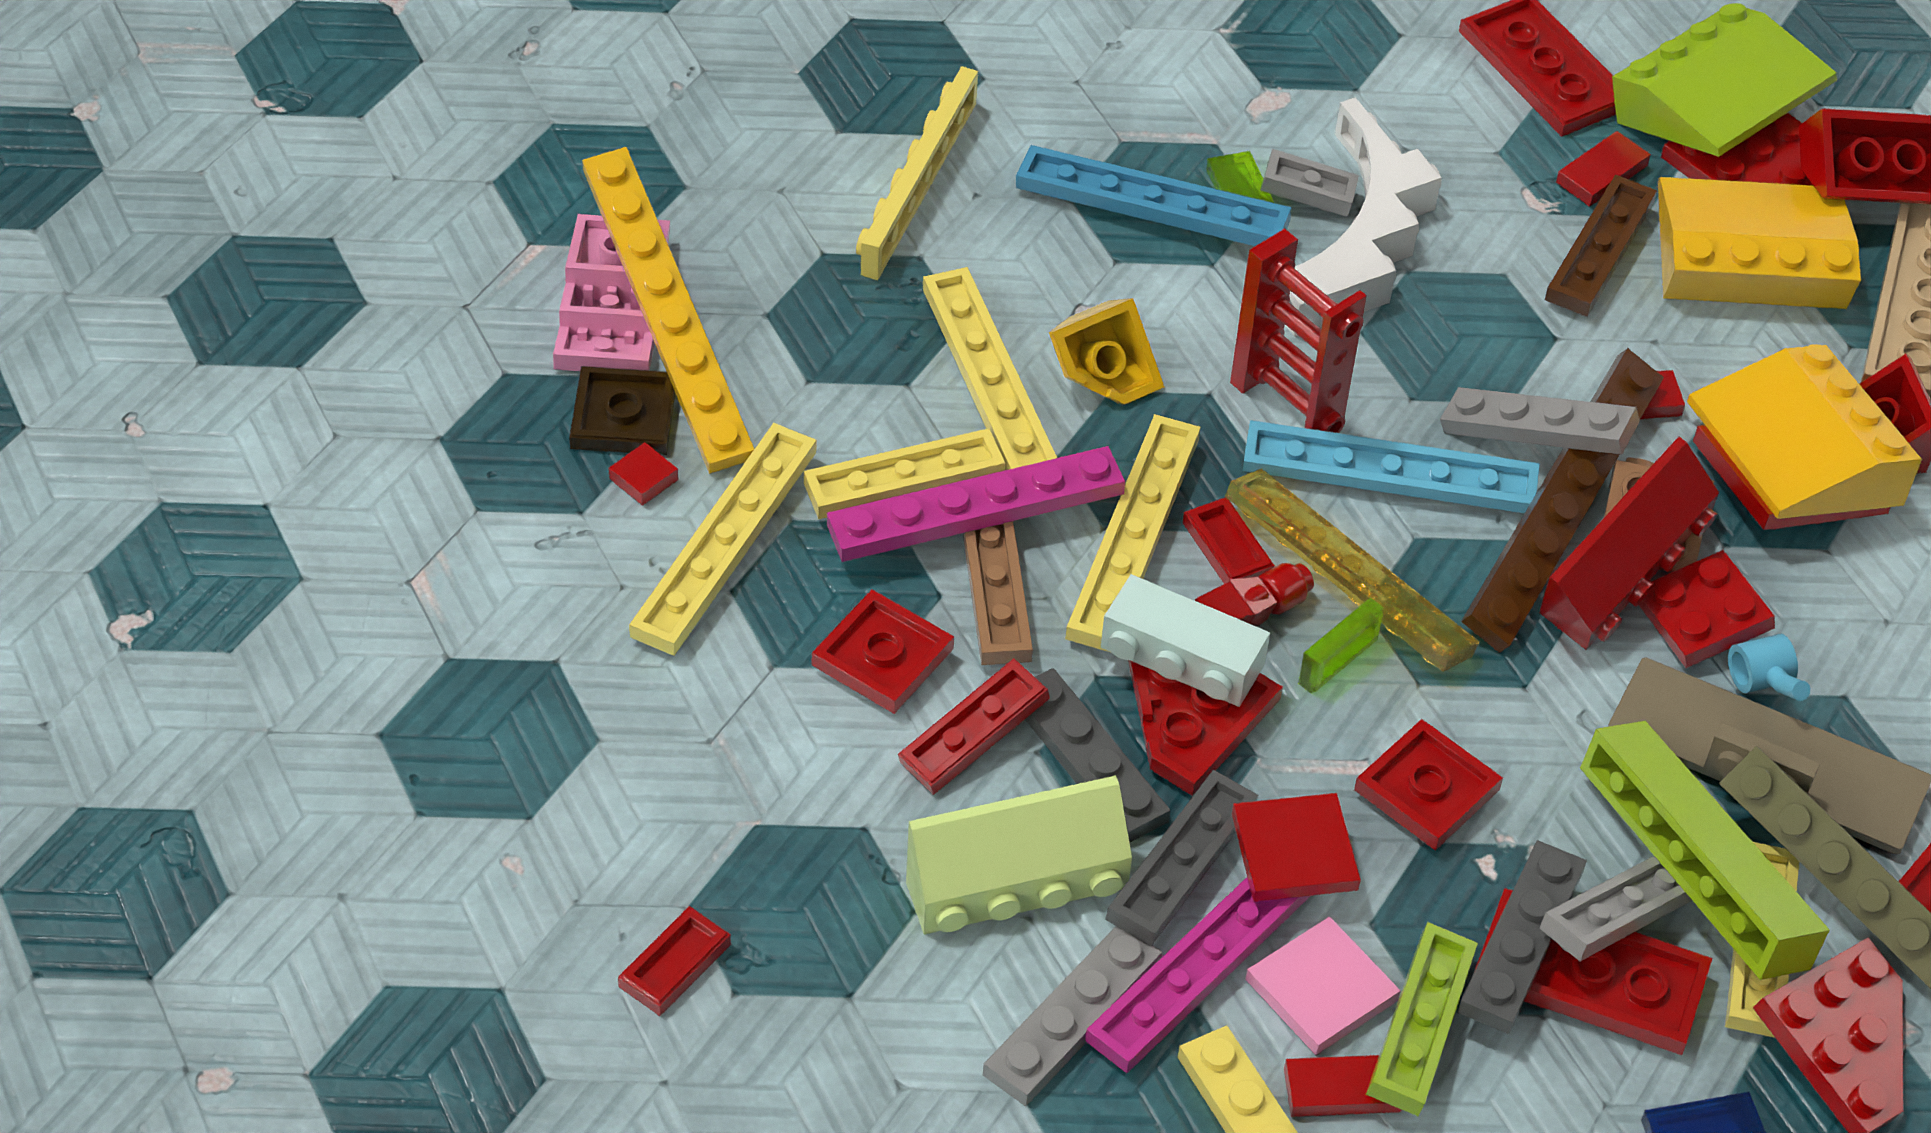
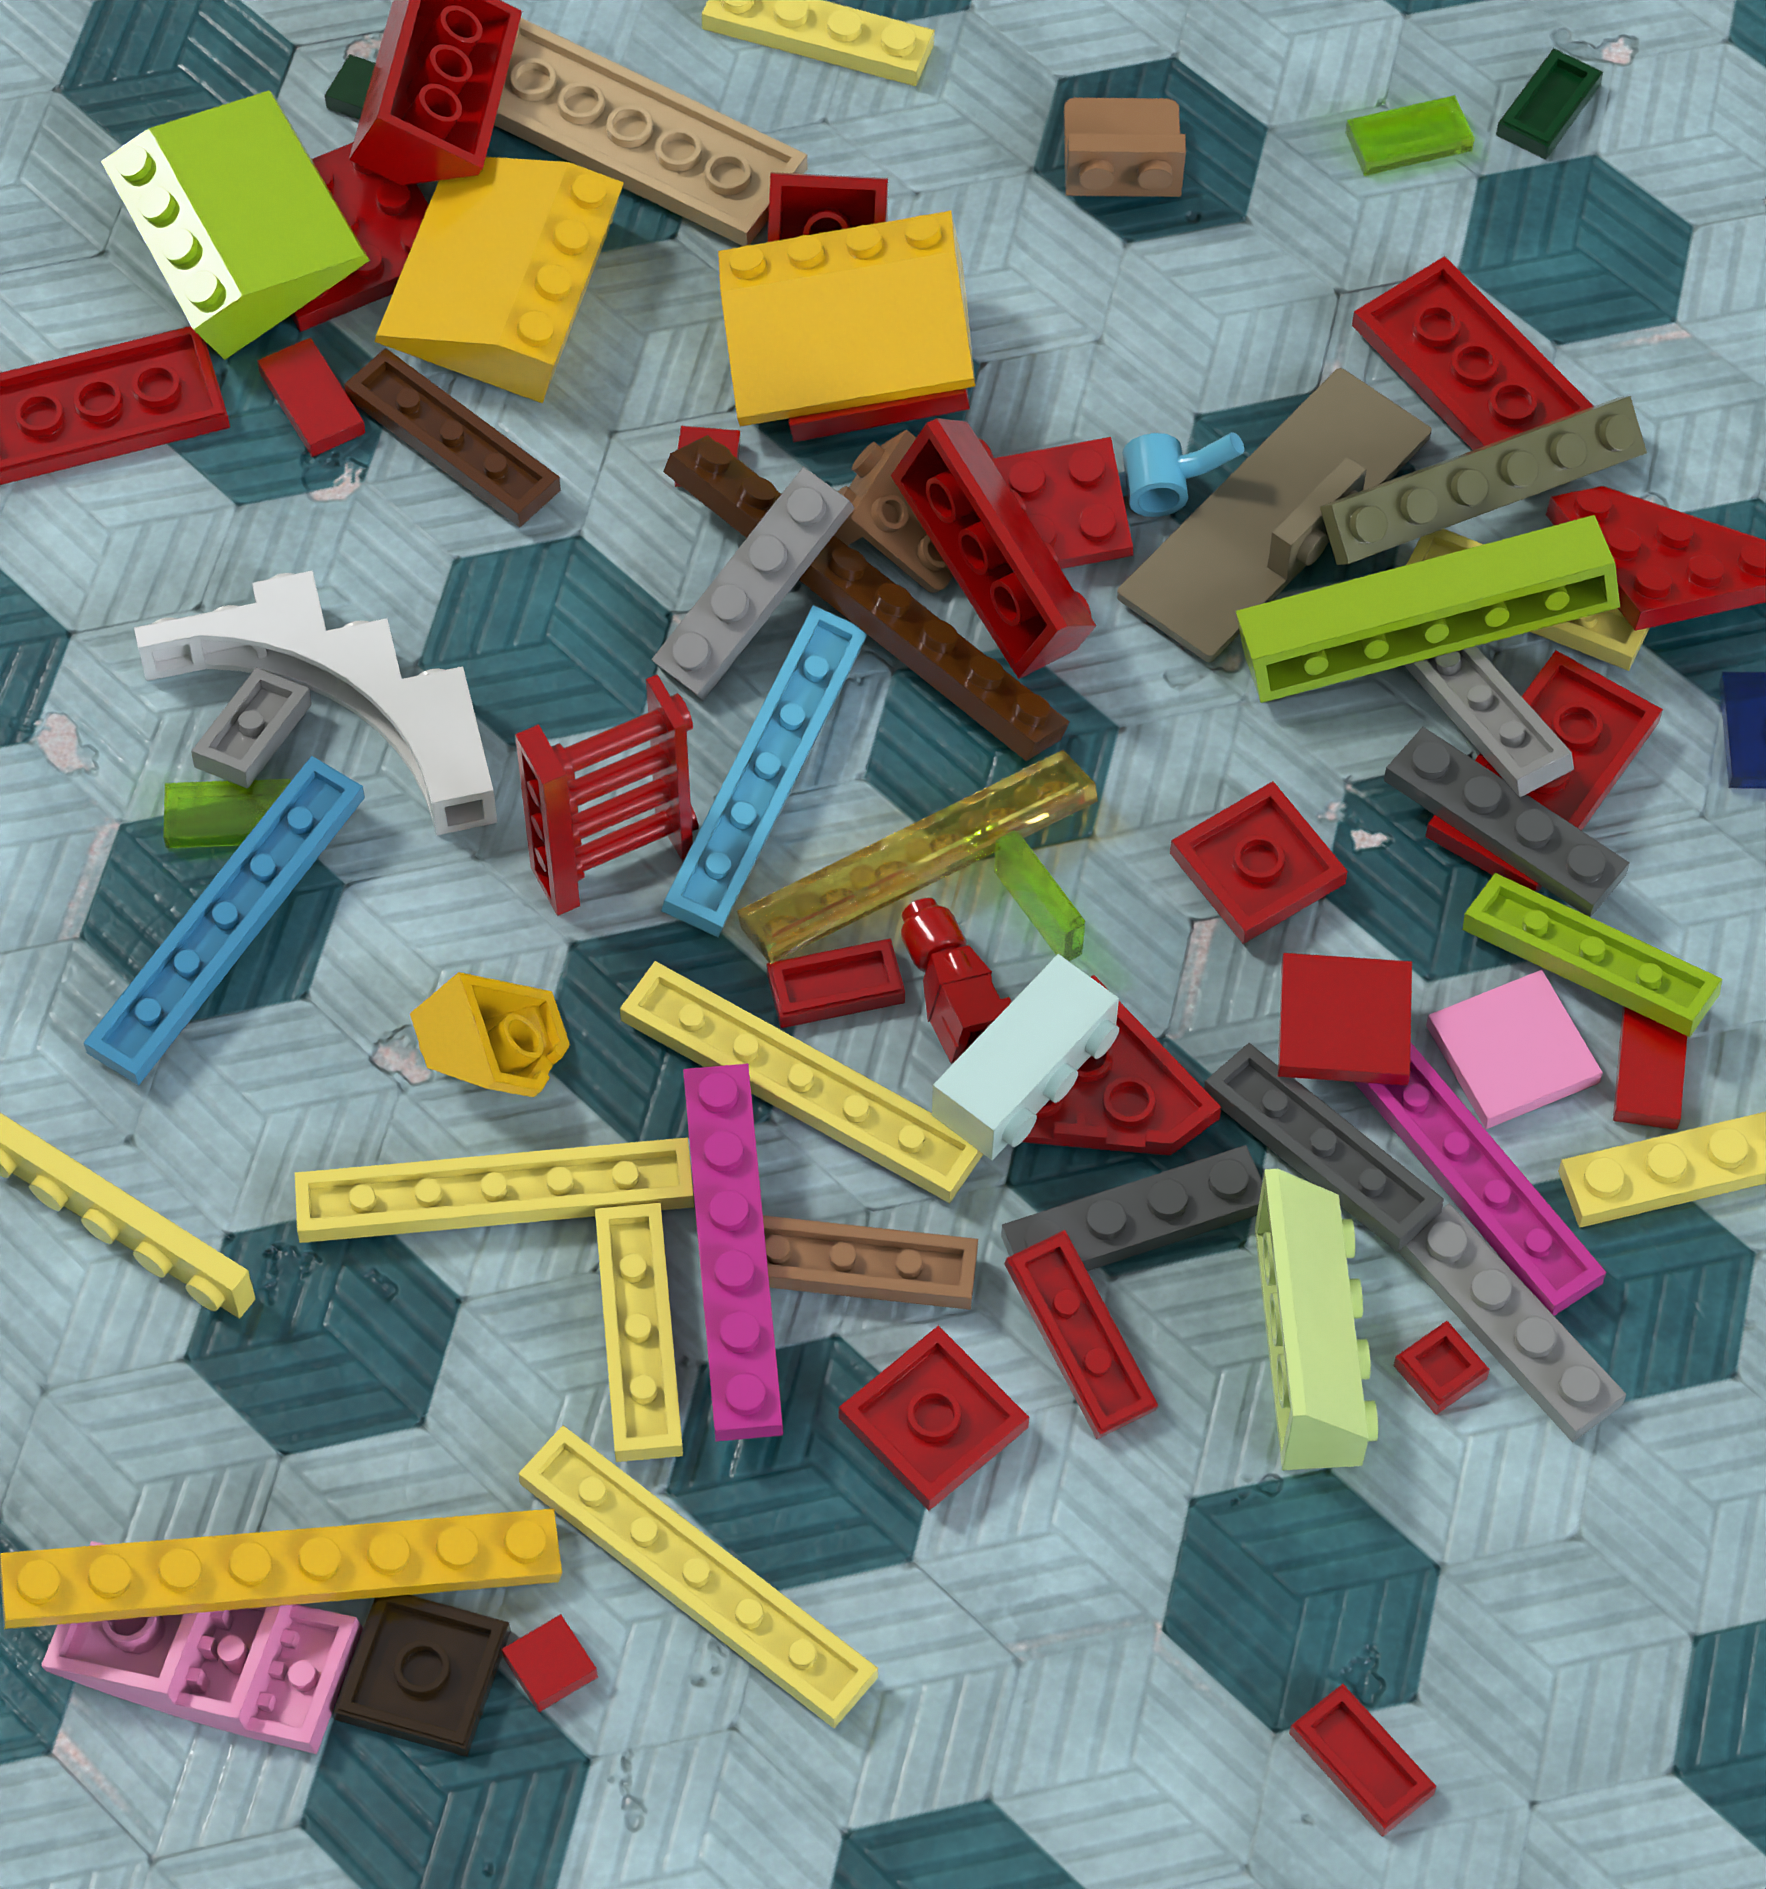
camera: 75 degrees left, 10 degrees up
none -> red tile [1393,1321,1490,1415]

